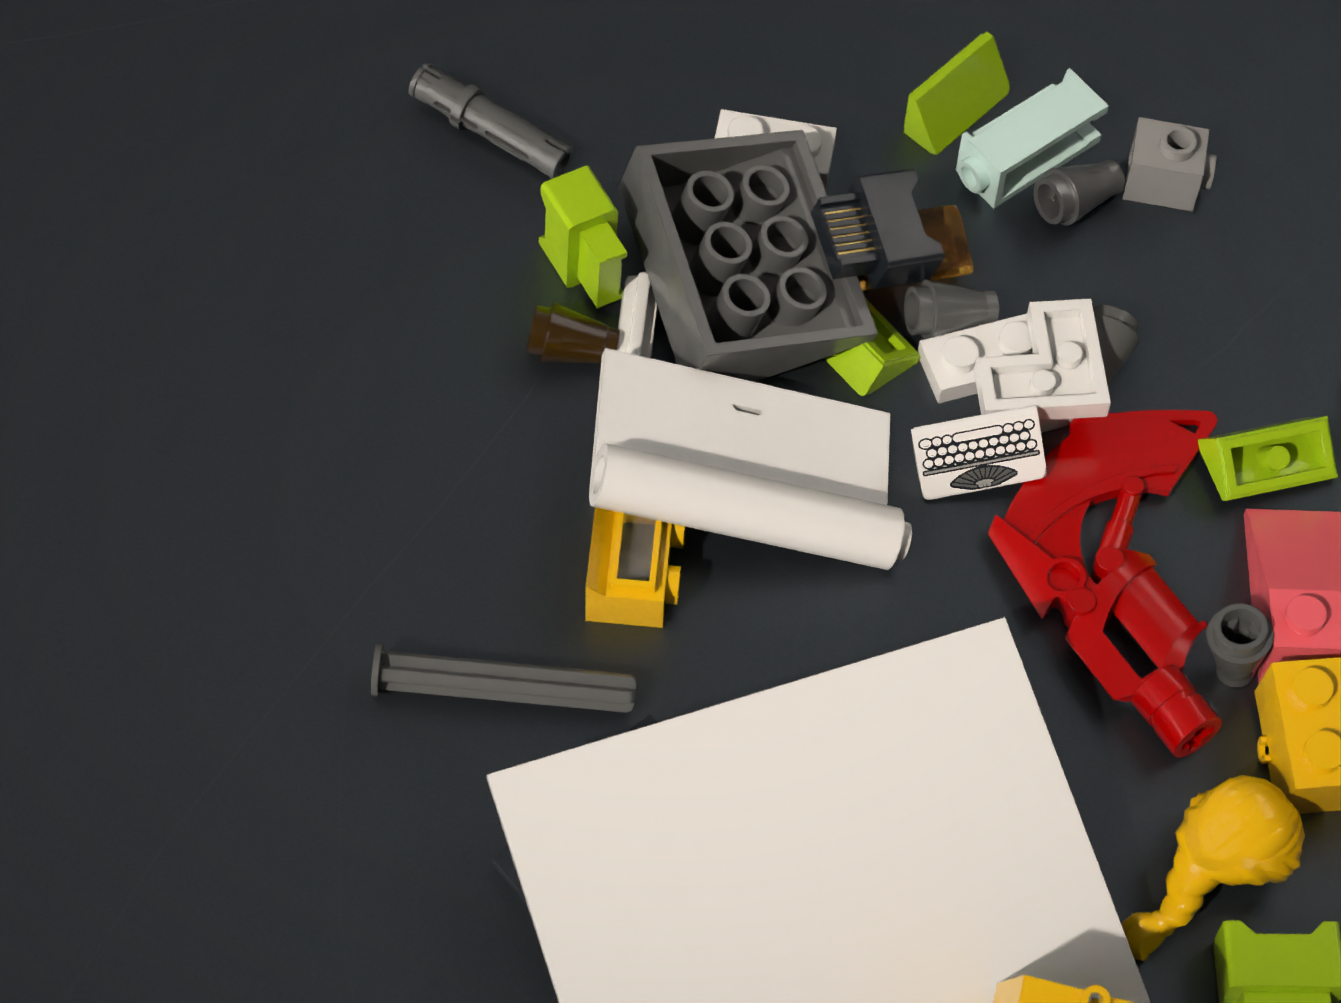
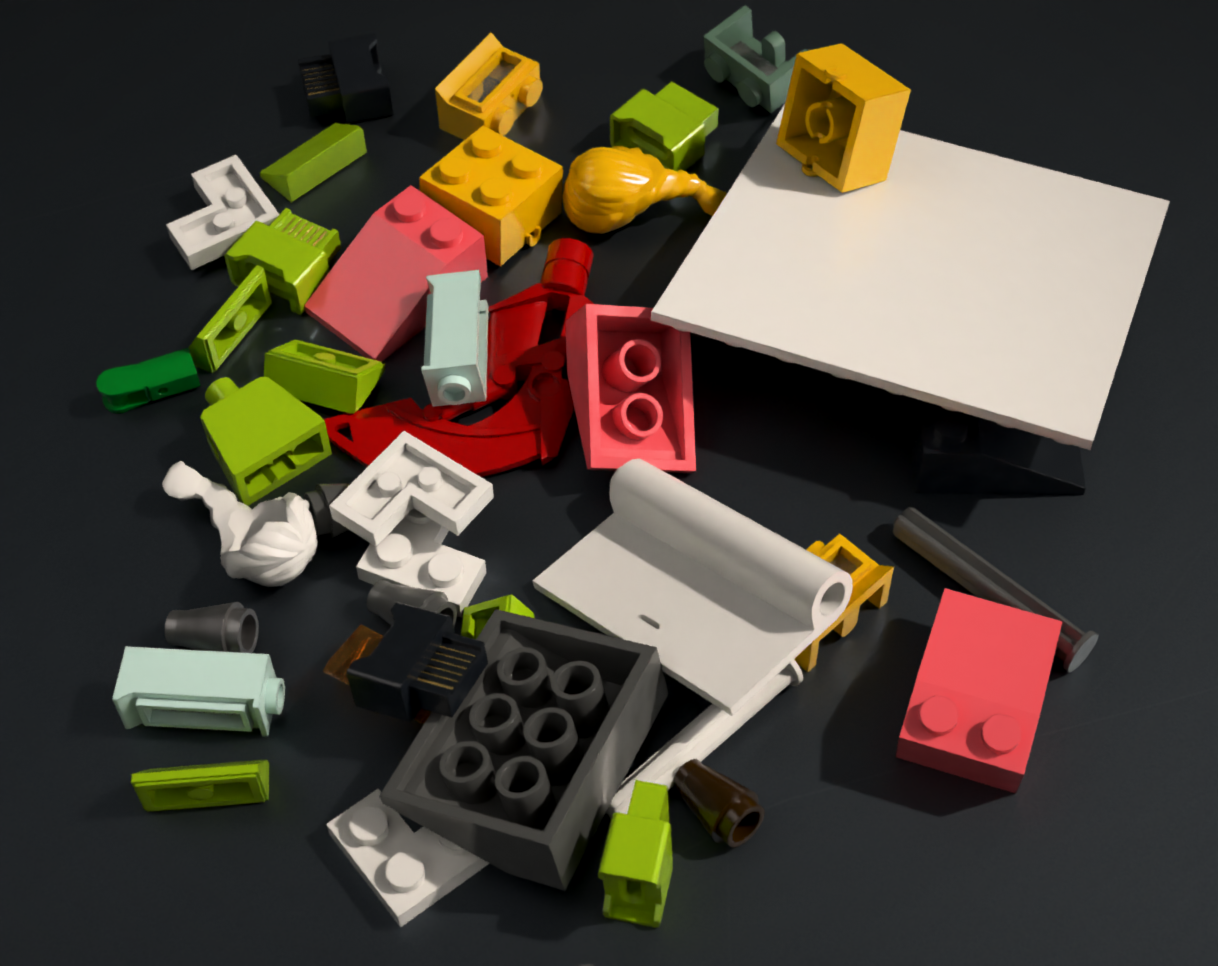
camera: 135 degrees left, 5 degrees down
slope [911,405,1047,500] -> none
light grey brick [1122,117,1217,212] -> none
dark grey cone [1206,603,1274,687] -> none
none -> white hair [162,461,318,587]
none -> lime torso [200,377,332,506]
none -> light aqua window [421,270,489,407]
none -> coral slope [566,304,696,473]
none -> coral slope [896,588,1063,794]

